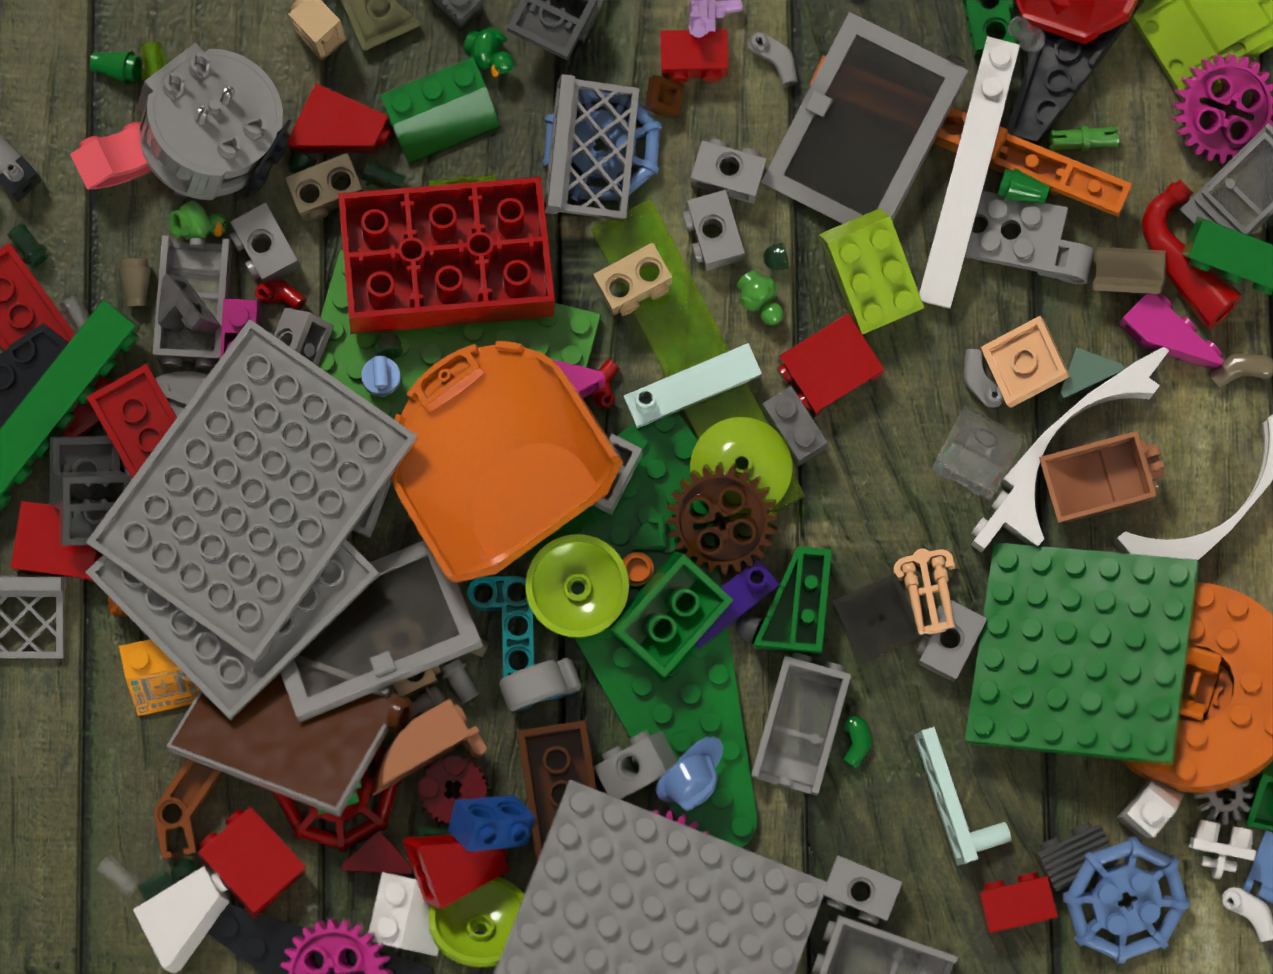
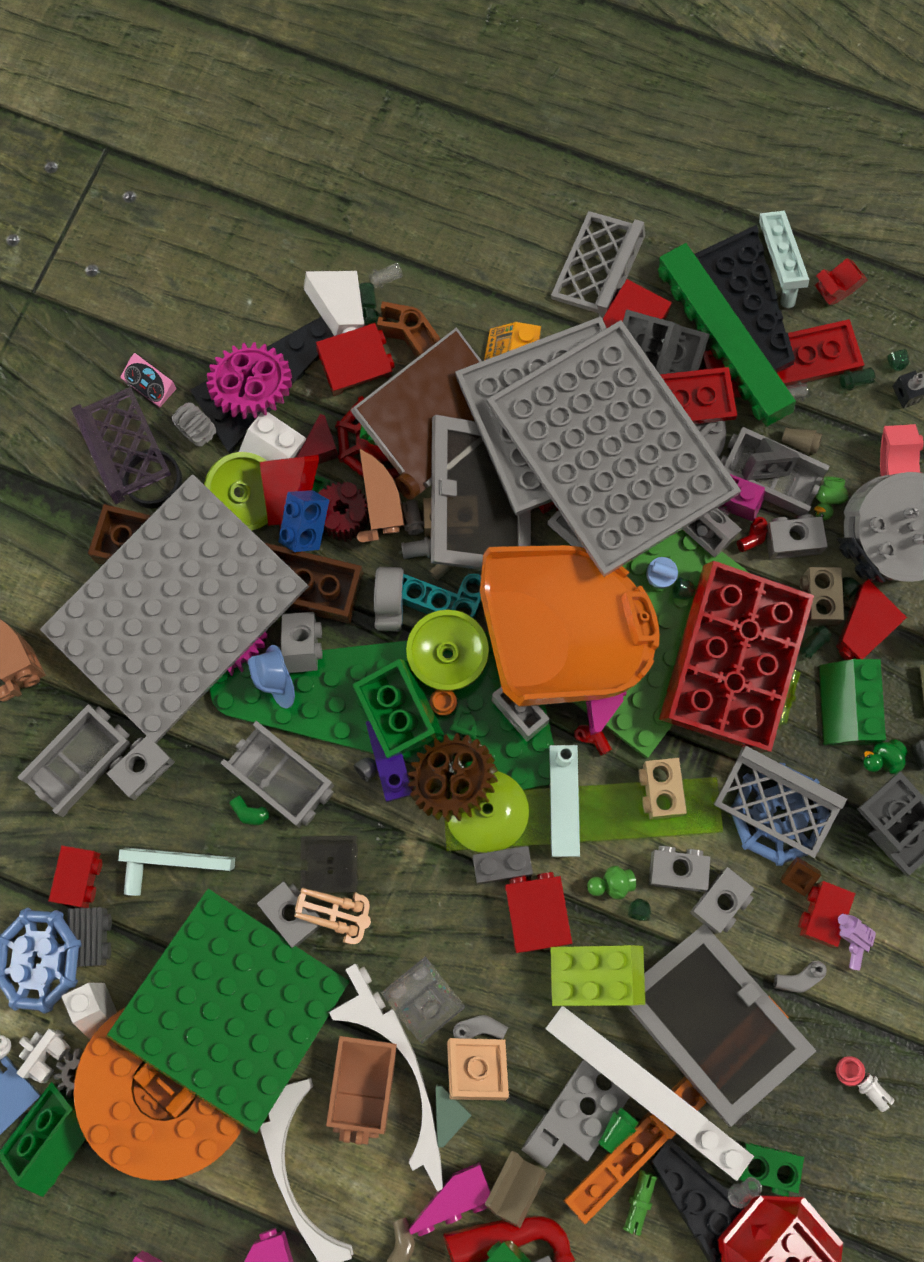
camera: 110 degrees right, 5 degrees down
green wedge [752,546,832,656] -> none

